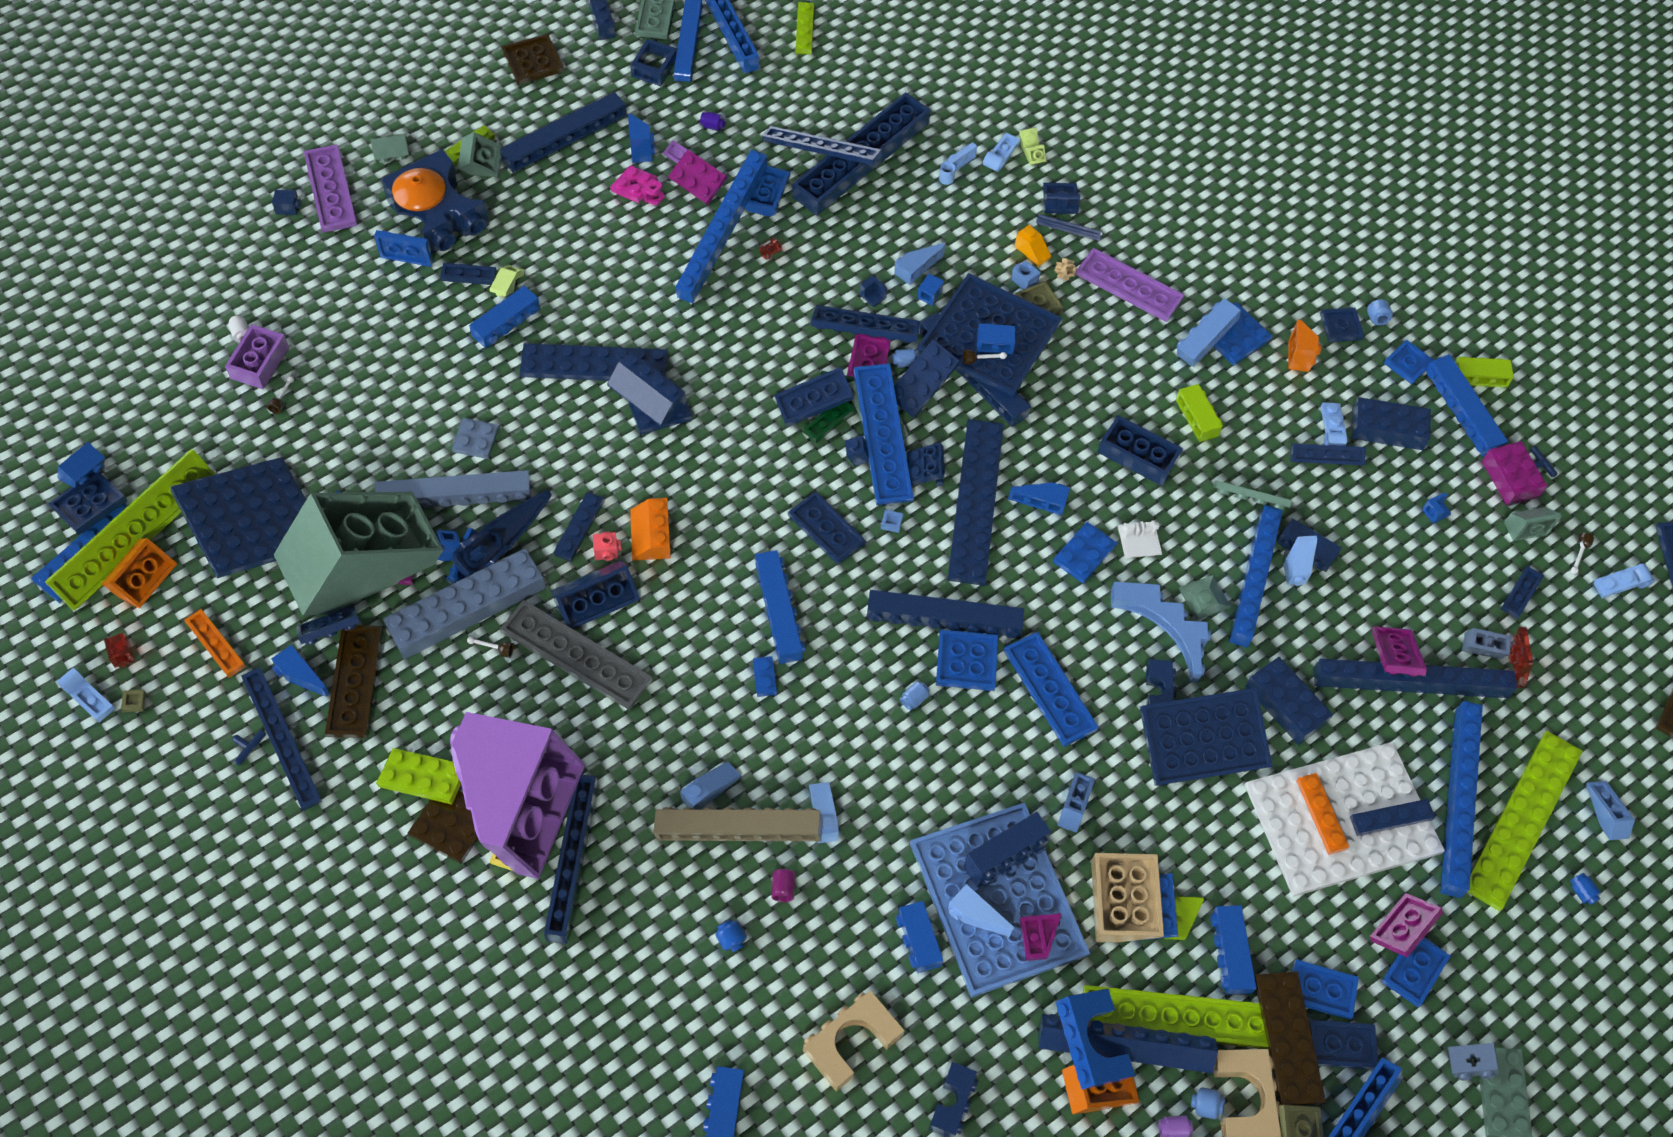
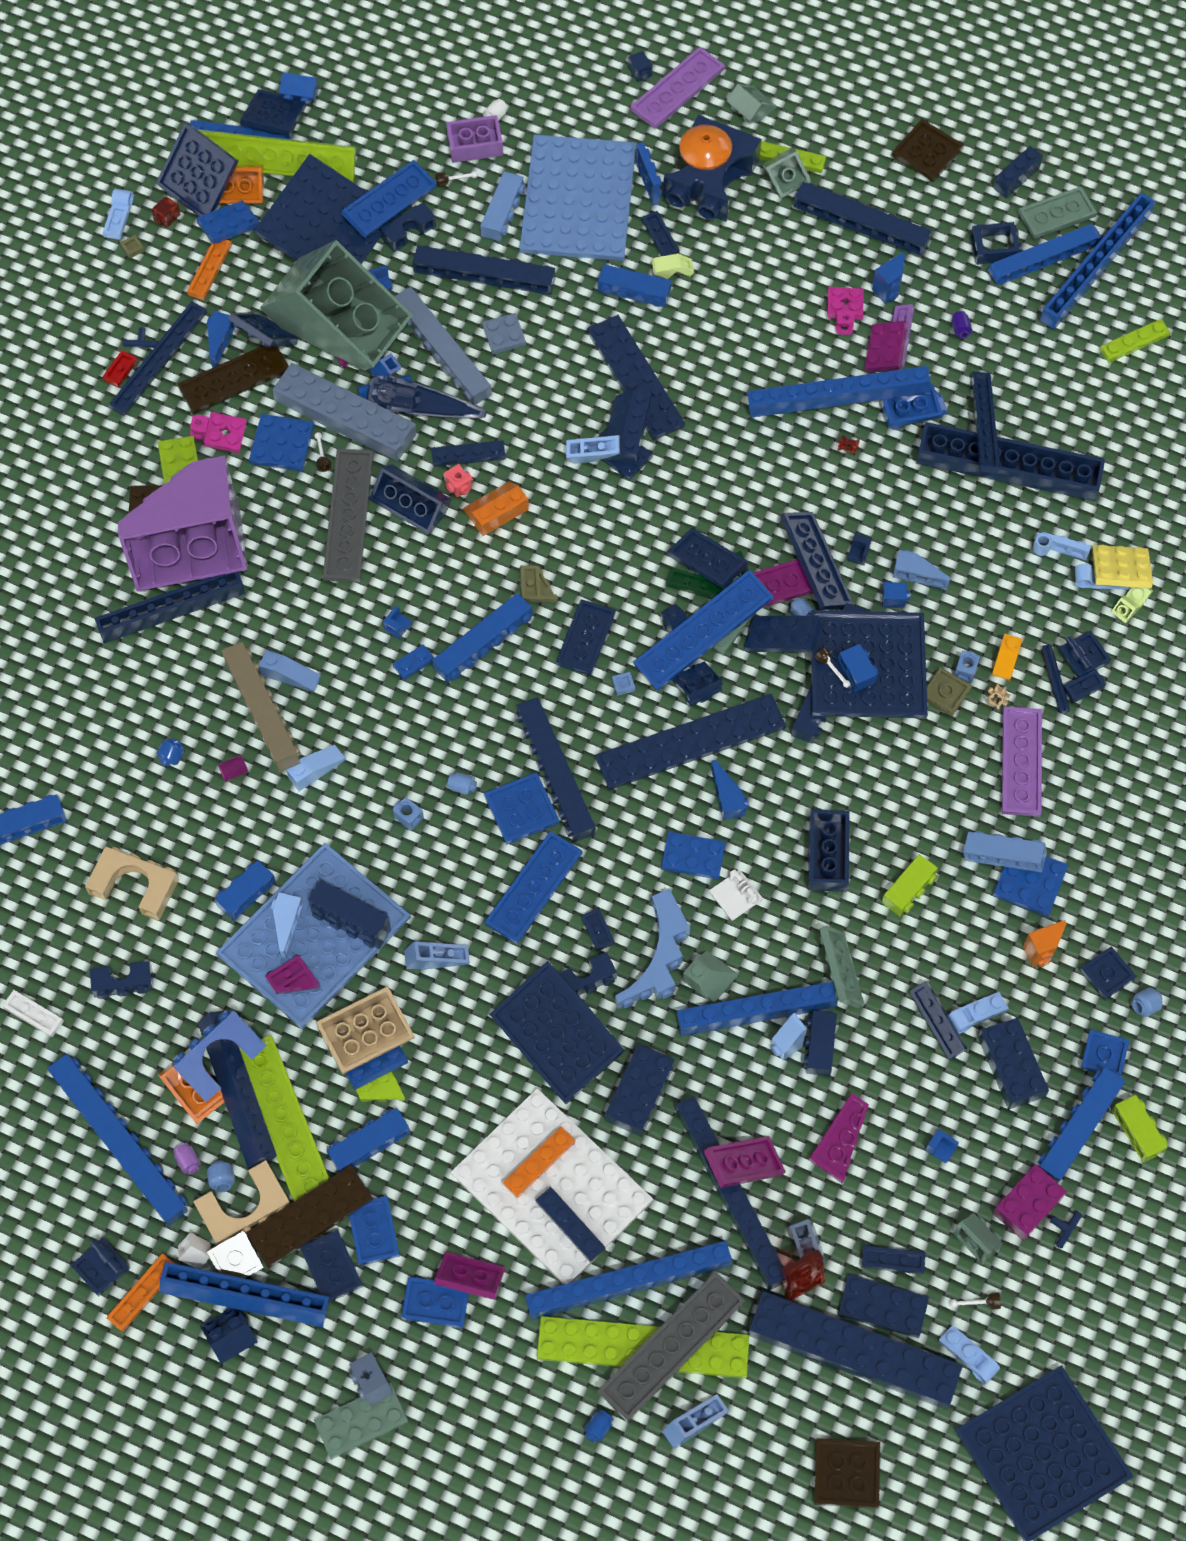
camera: 65 degrees right, 5 degrees up
none -> red plate [102,350,138,388]
none -> dark blue plate [156,123,239,216]
none -> dark pink plate [190,412,247,453]
none -> blue plate [197,200,260,244]
none -> blue plate [249,414,315,472]
none -> blue plate [341,160,437,238]
none -> dark blue arch [380,202,436,252]
none -> blue panel [383,606,412,639]
none -> medium blue brick [393,797,424,831]
none -> dark blue brick [413,245,555,295]
none -> medium blue brick [480,171,526,242]
none -> olive wing [519,565,558,603]
none -> medium blue plate [520,135,636,261]
none -> light blue slope [566,435,620,464]
none -> dark blue plate [581,908,615,952]
none -> dark grey plate [597,1272,746,1423]
none -> dark blue brick [748,1291,963,1410]
none -> magenta wing [808,1093,869,1183]
none -> dark blue plate [838,1274,929,1339]
none -> dark blue plate [1064,669,1106,703]
none -> light yellow plate [1092,545,1153,588]

